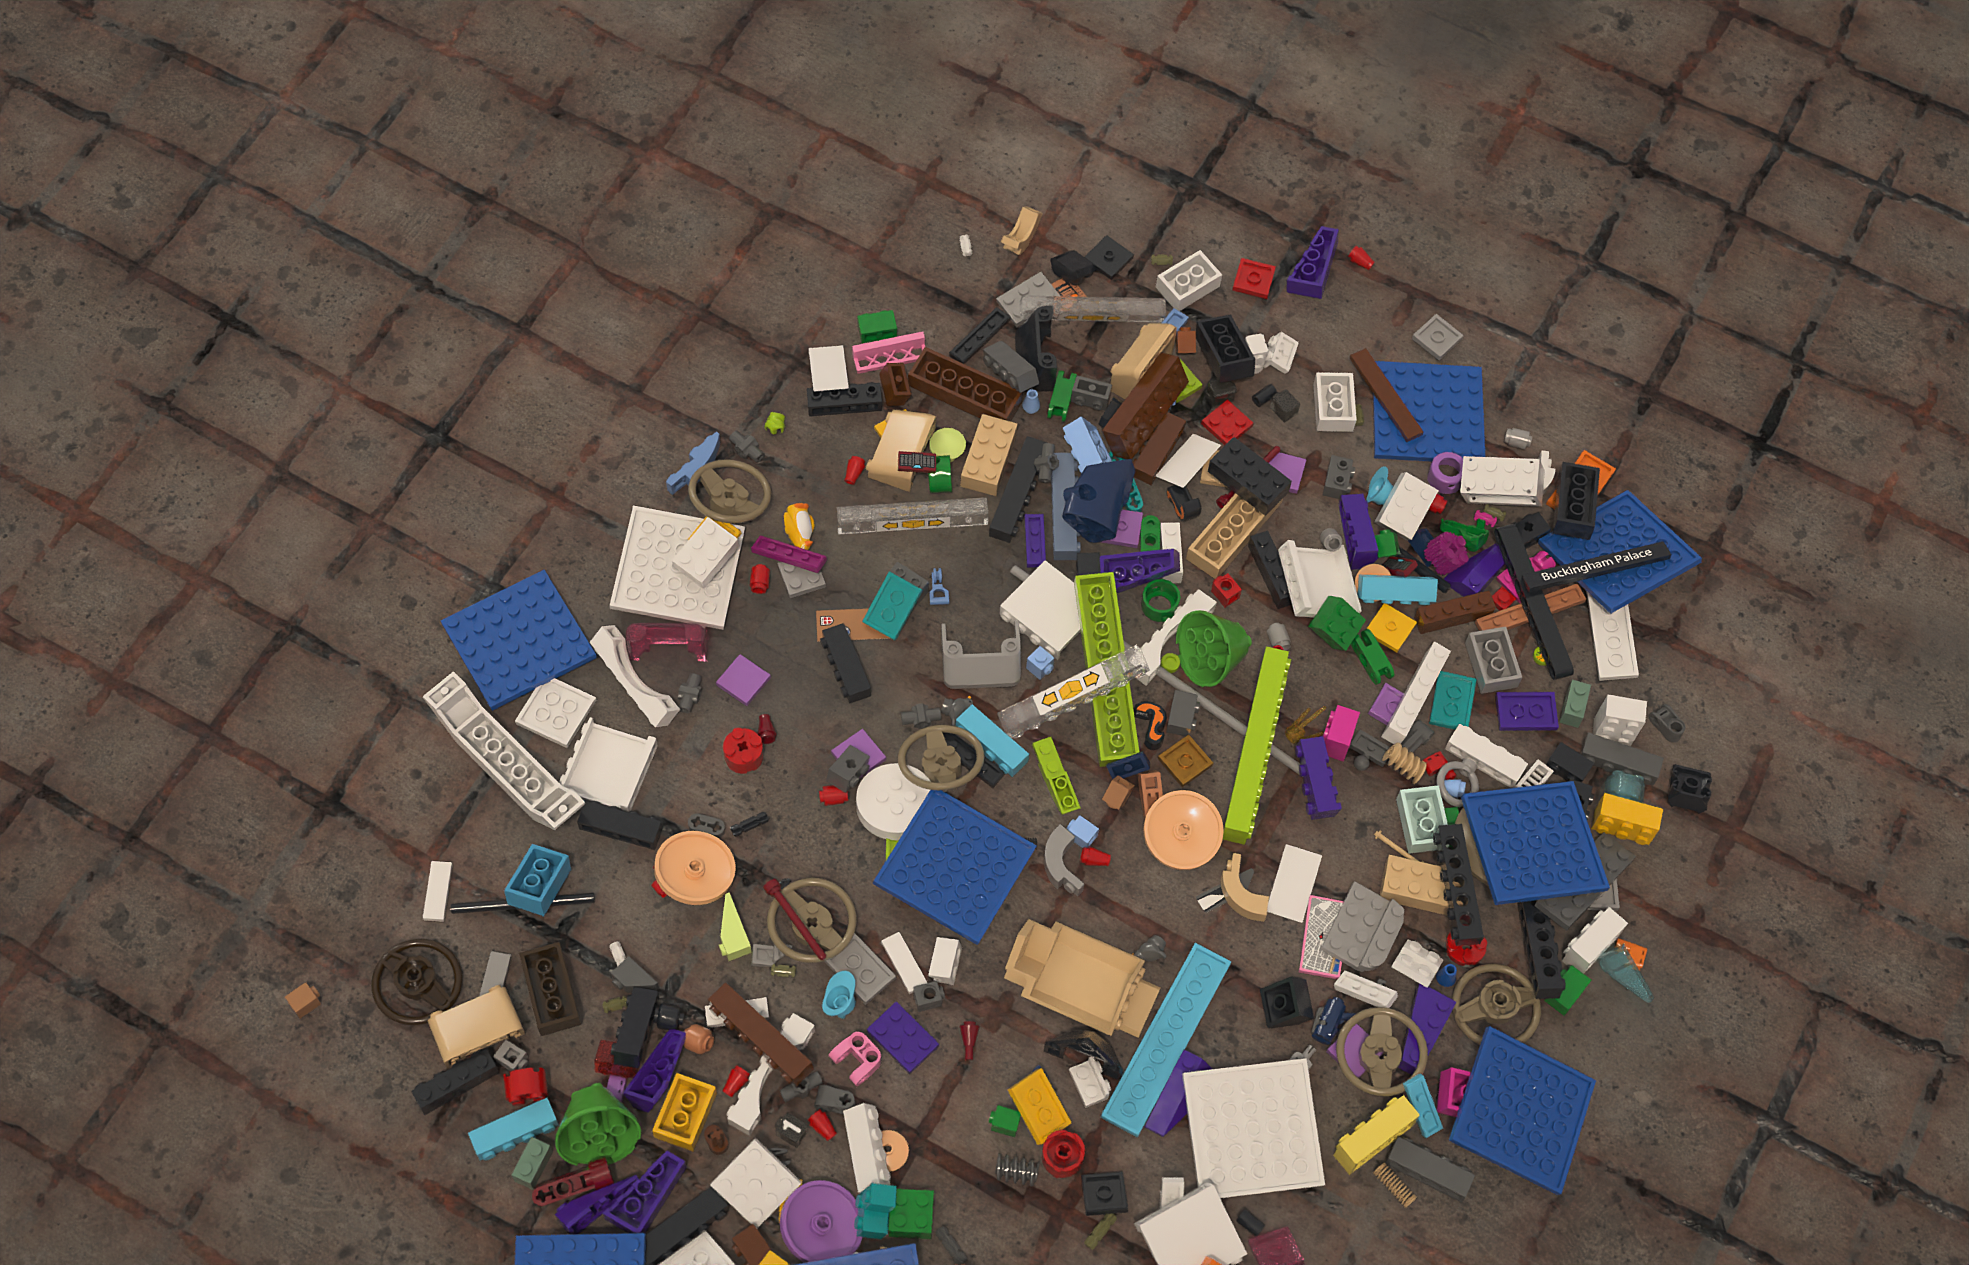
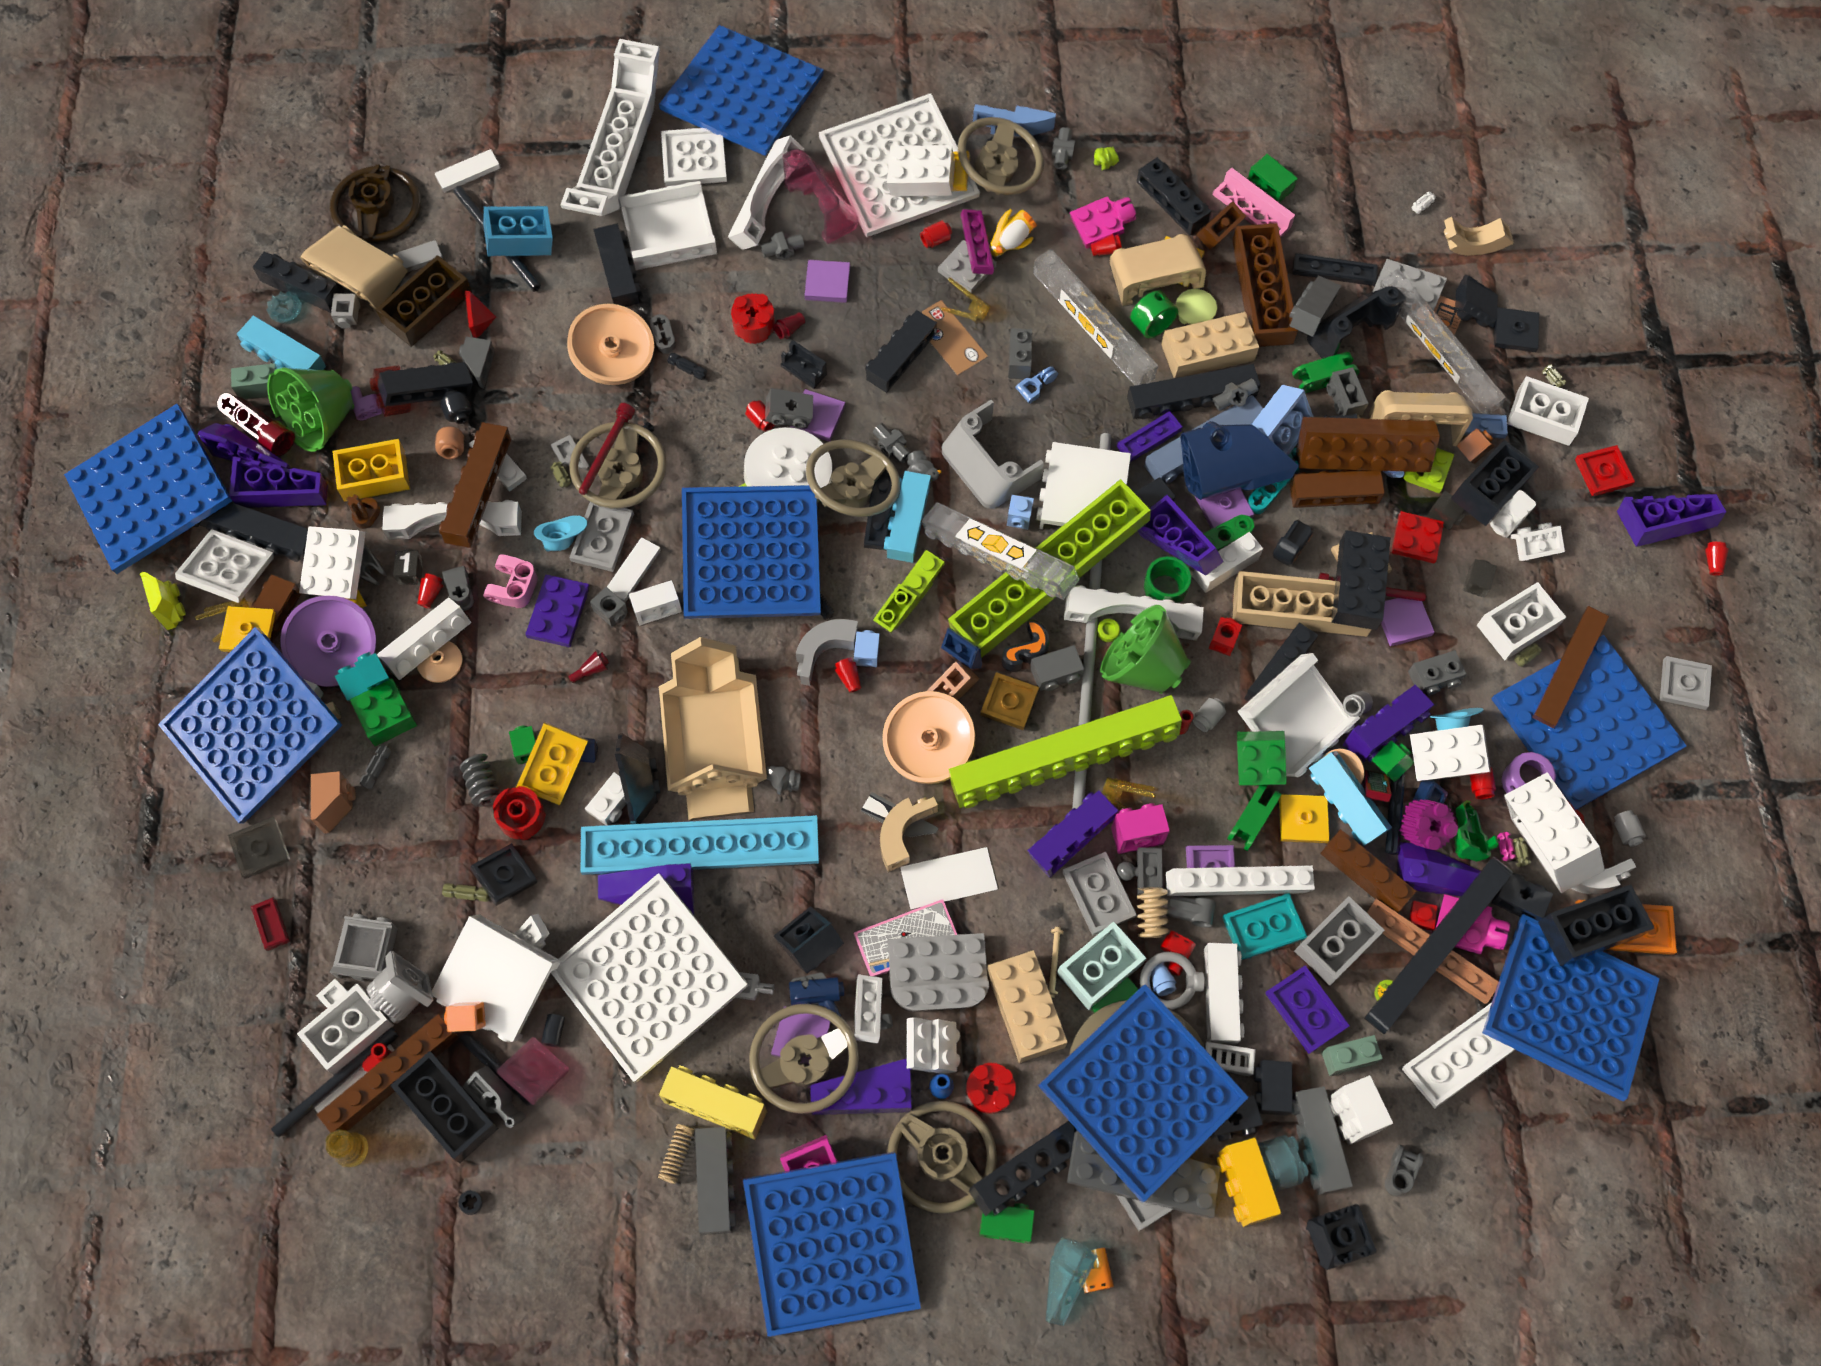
camera: 60 degrees right, 5 degrees up
medium nougat brick [285,982,321,1019] -> none
red brick [503,1068,548,1106] -> none
white piece [609,941,626,966] -> none
dark purple wedge [623,1029,686,1113] -> none
yellowish green slope [719,893,752,961] -> none
red cone [722,1065,750,1098] -> none
dark grey axle [780,1072,823,1102] -> none
white sticker [809,346,849,391] -> none
teal tile [862,571,923,640] -> none
tile [898,451,936,473] -> none
light blue cone [1022,389,1040,414] -> none
medium nougat brick [1102,776,1135,810] -> none
white sticker [1155,434,1221,488] -> none
black piece [1252,384,1277,407] -> none
medium azure tile [1403,1074,1443,1138] -> none
black brick [1433,824,1484,946] -> none
black tile [1521,541,1672,593] -> none
white brick [1562,907,1628,974] -> none
none -> clear light blue gear [266,291,302,322]
none -> red slope [465,291,496,338]
none -> black hinge [780,340,827,389]
none -> clear yellow plant [941,277,990,321]
none -> light grey plate [1062,852,1137,936]
none -> dark pink plate [1070,196,1136,249]

